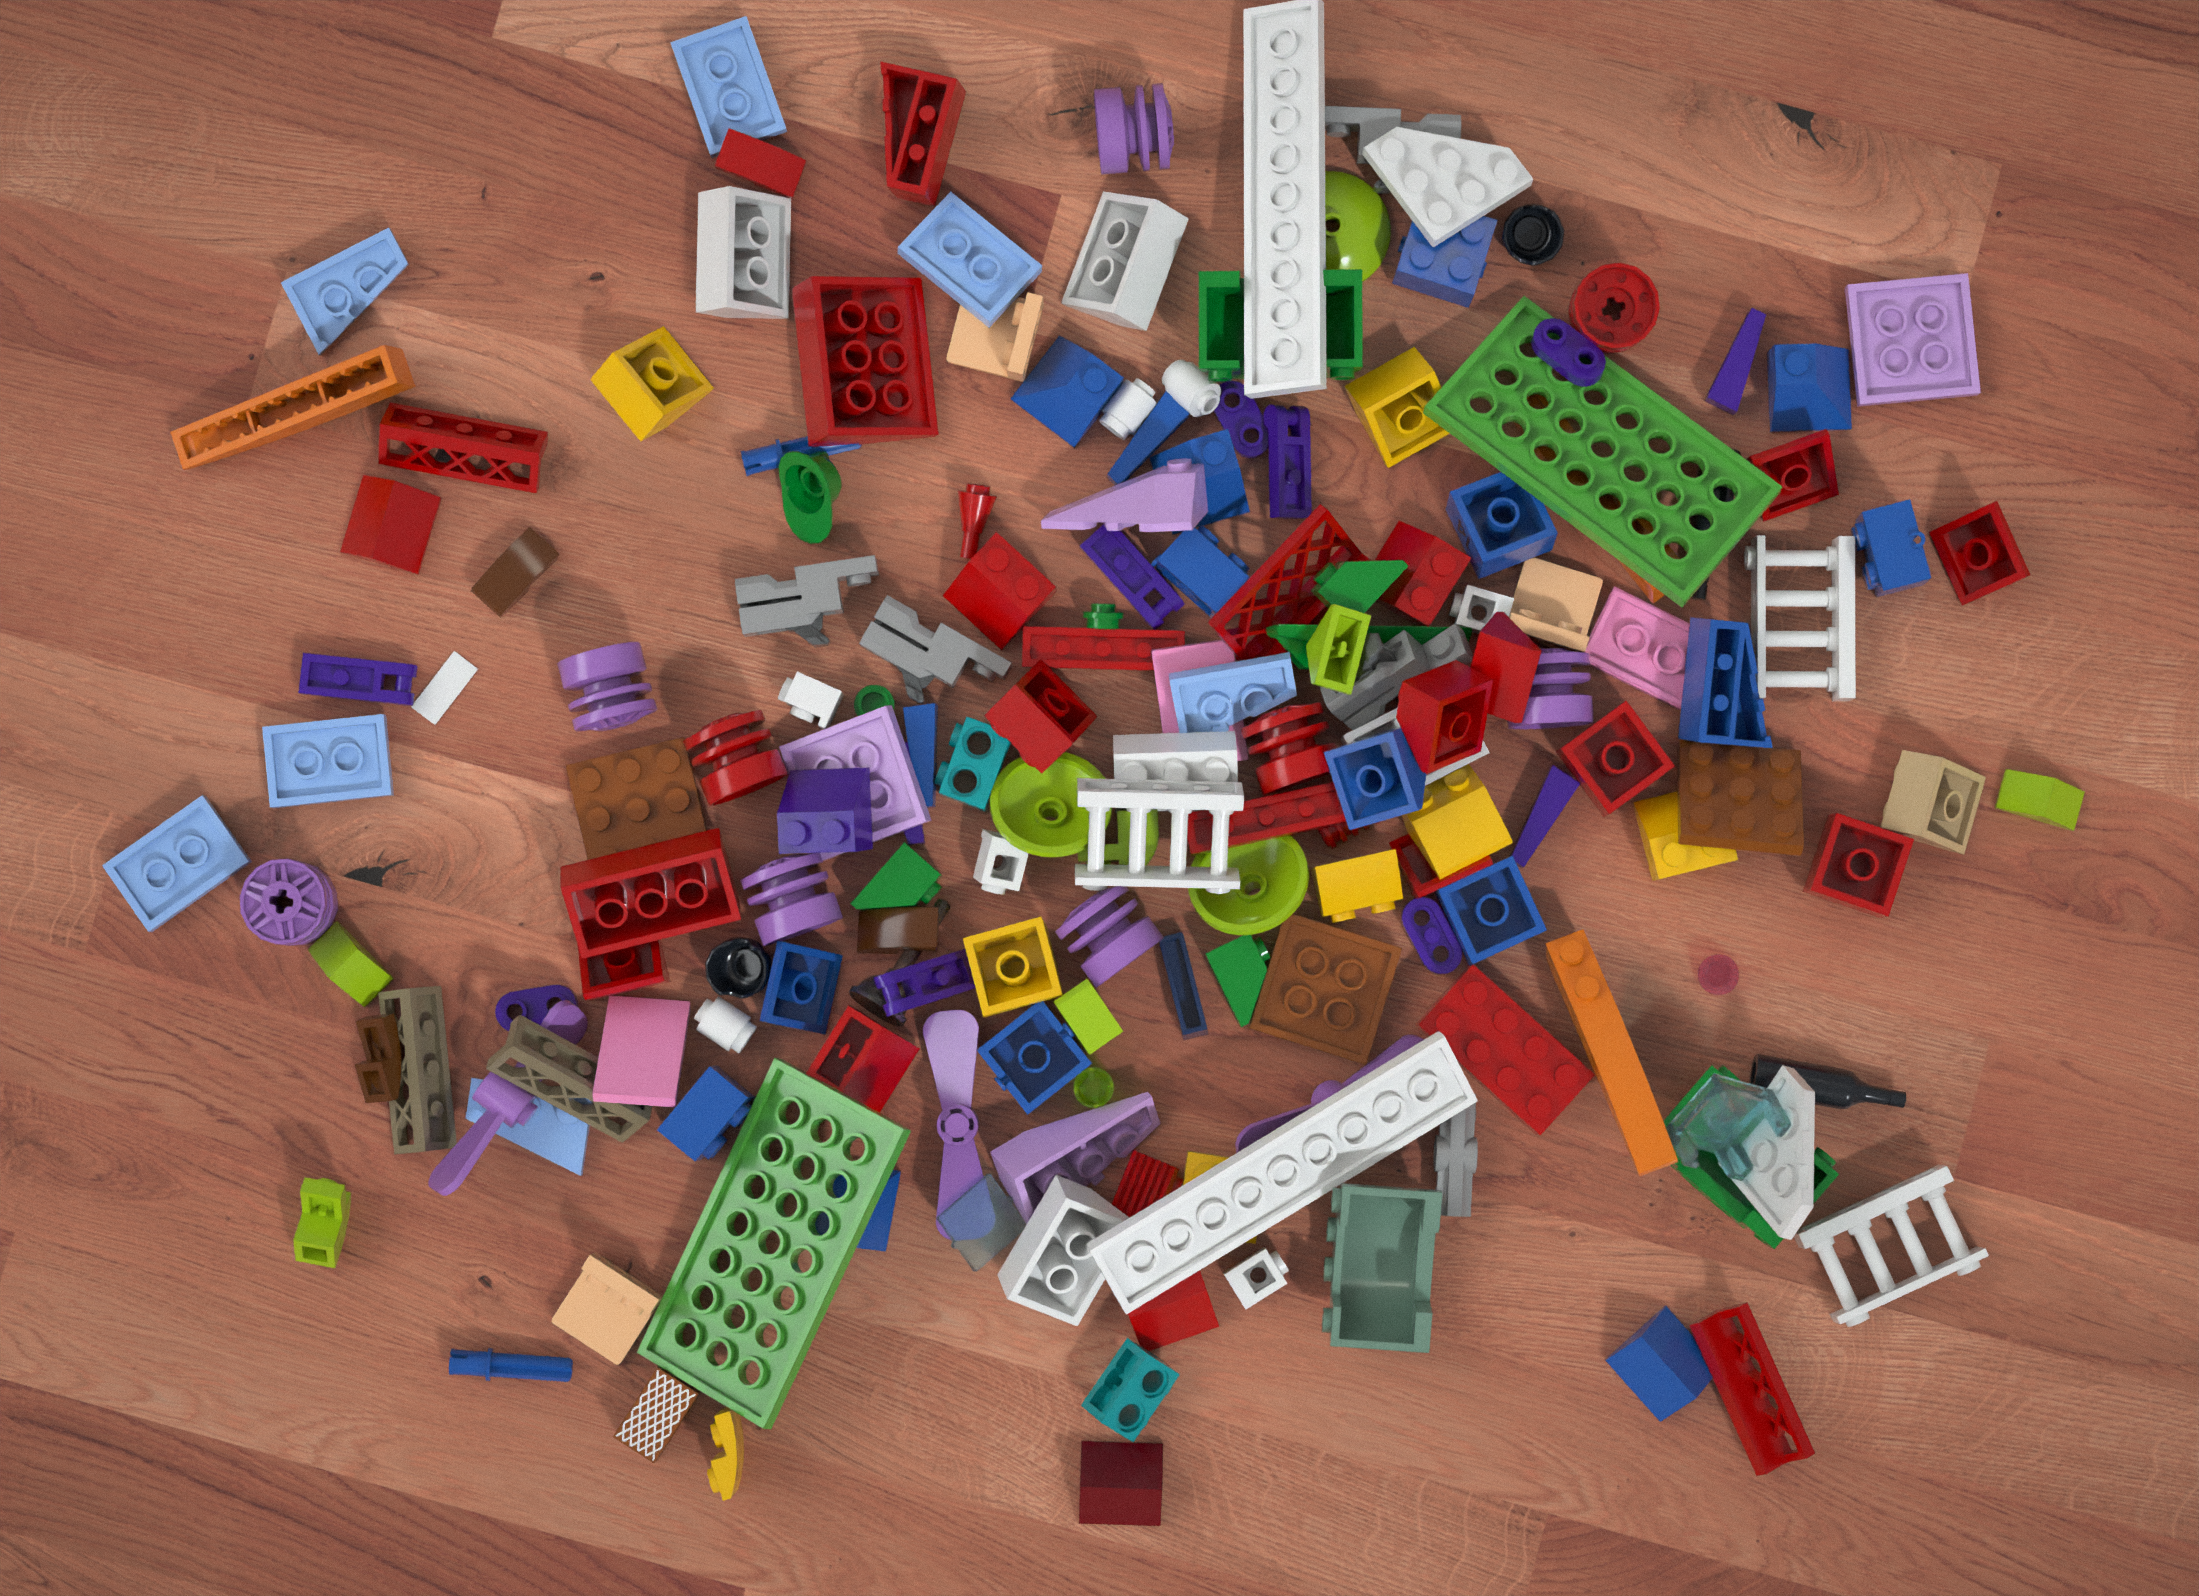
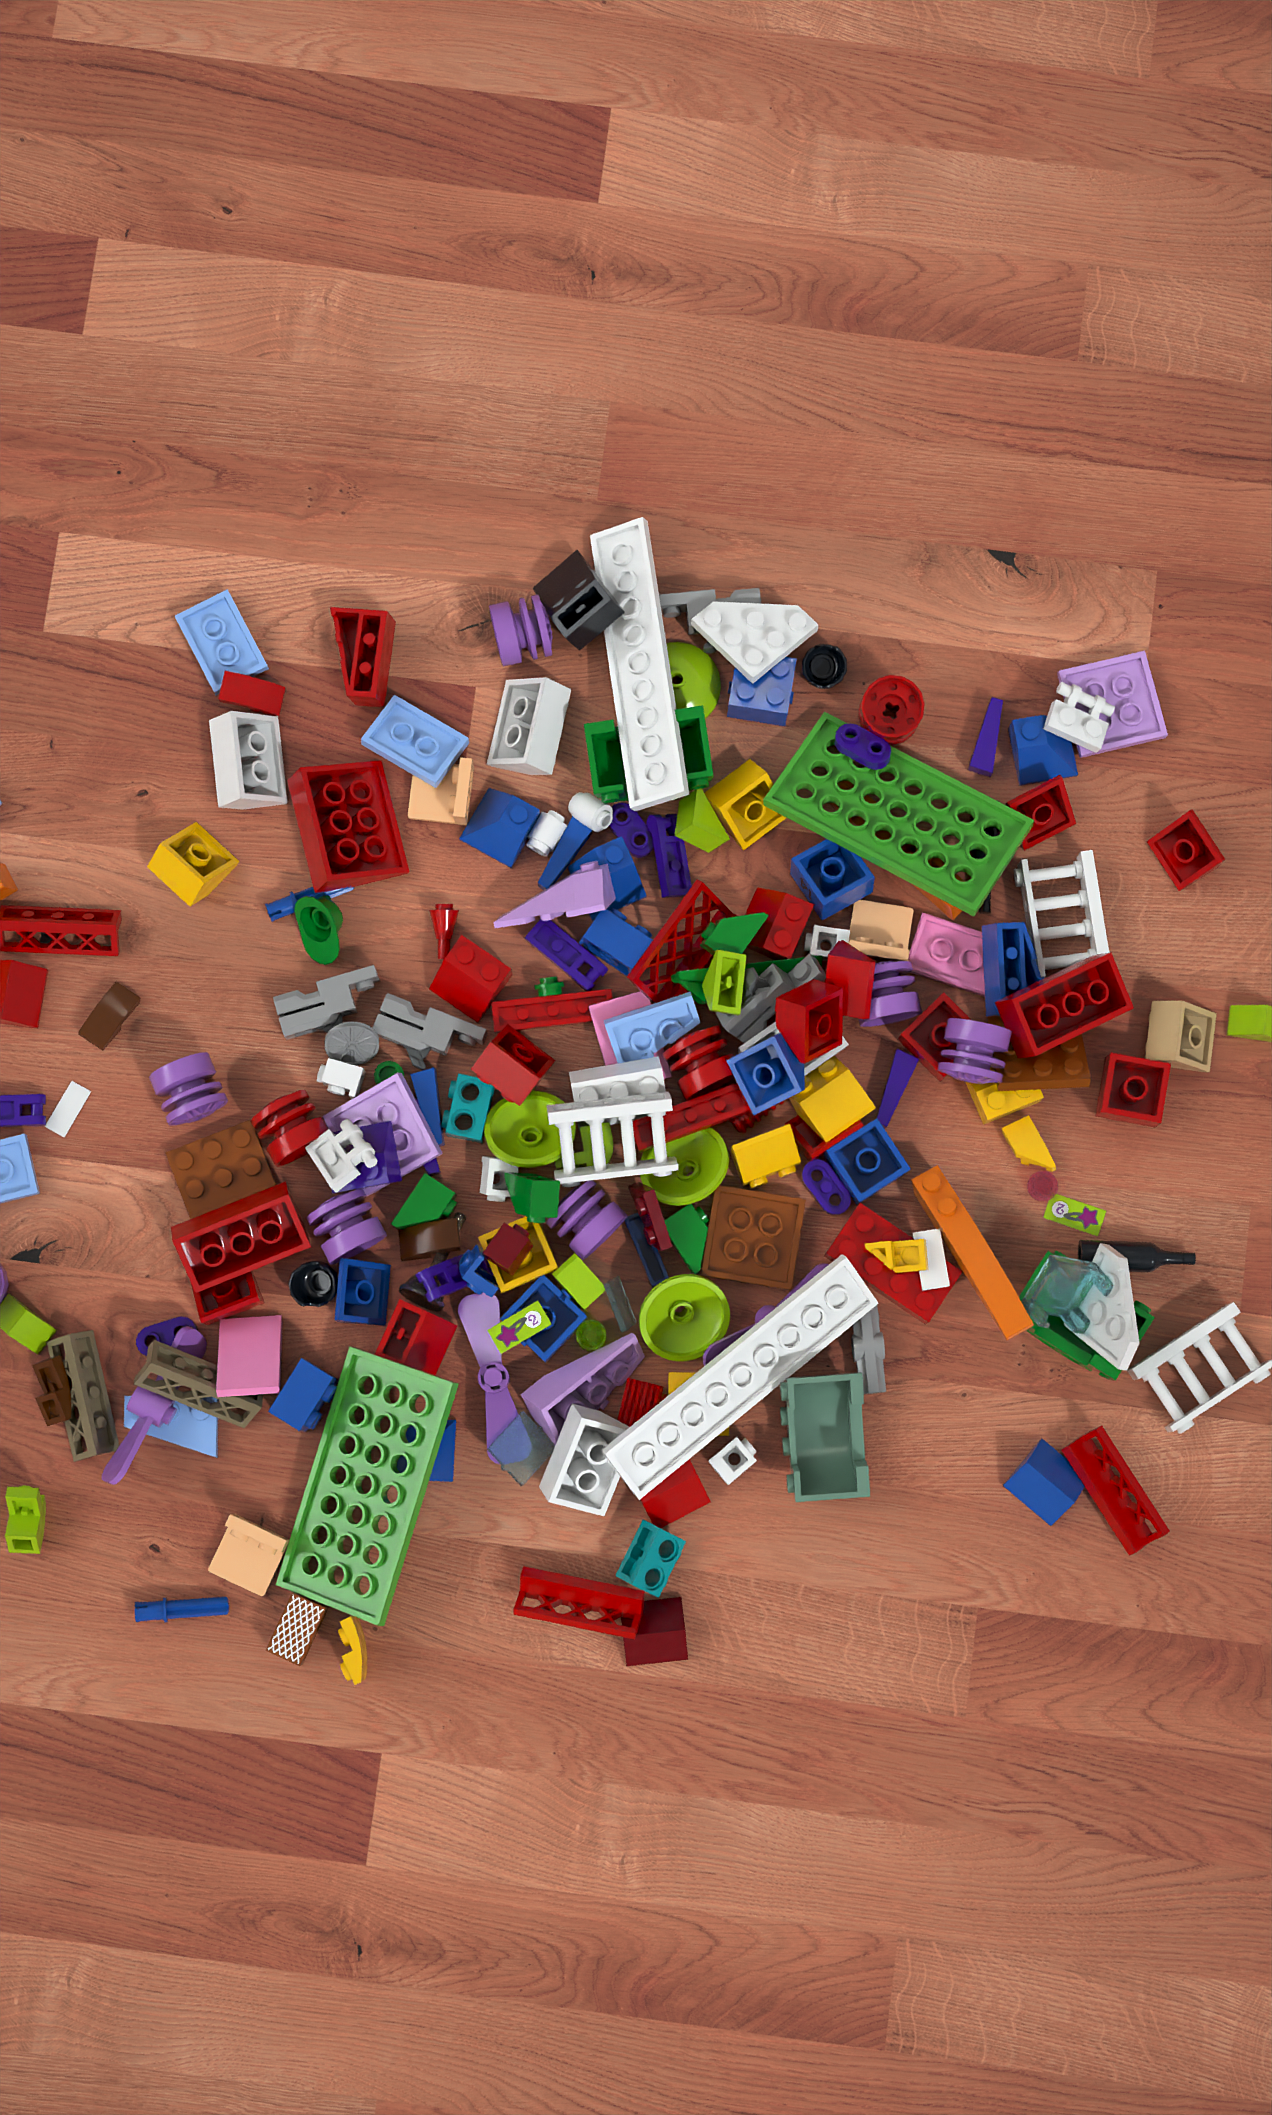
camera: 10 degrees left, 5 degrees down
white brick [694,996,757,1053] -> none
blue brick [1851,499,1931,597] -> none
none -> white plate [305,1119,377,1193]
none -> light grey wheel [324,1022,379,1066]
none -> blue bracket [459,1244,499,1298]
none -> dark red brick [483,1222,533,1276]
none -> lime sticker [487,1301,552,1354]
none -> green slope [504,1172,560,1223]
none -> red fence [513,1566,645,1640]
none -> black slope [533,550,625,651]
none -> clear light blue piece [603,1276,637,1332]
none -> dark red wing [628,1182,673,1251]
none -> lime dish [639,1274,730,1361]
none -> lime slope [675,789,730,853]
none -> yellow slope [865,1239,929,1273]
none -> white sticker [913,1228,950,1291]
none -> medium lavender wheel [938,1018,1012,1084]
none -> red brick [995,952,1134,1058]
none -> yellow slope [1002,1115,1056,1172]
none -> white plate [1043,682,1115,753]
none -> lime sticker [1043,1192,1106,1236]

